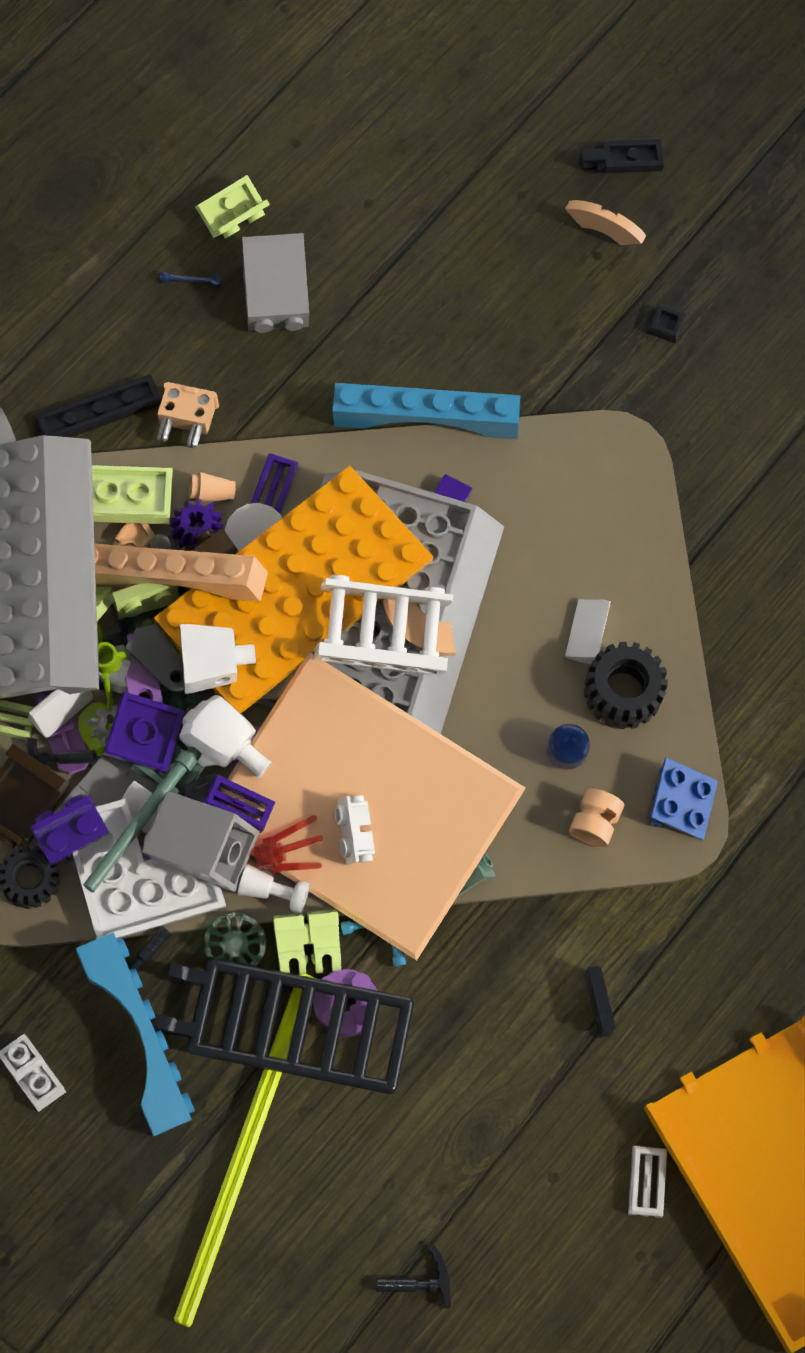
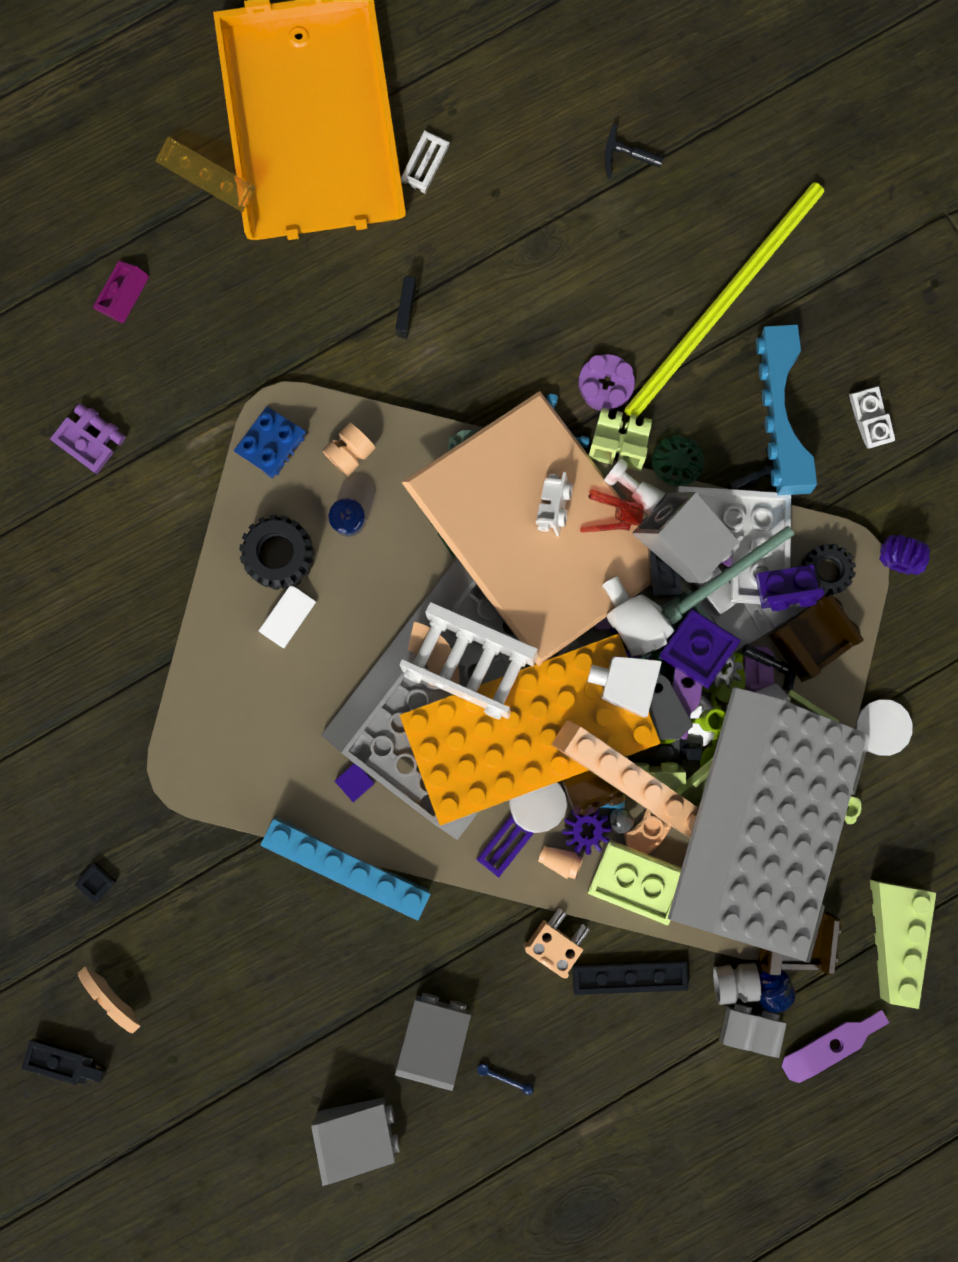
camera: 155 degrees left, 15 degrees up
black bar [156,958,414,1094] -> none
yellowish green bracket [195,175,270,239] -> none
dark purple tile [203,774,275,833] -> none
none -> light grey slope [311,1097,400,1186]

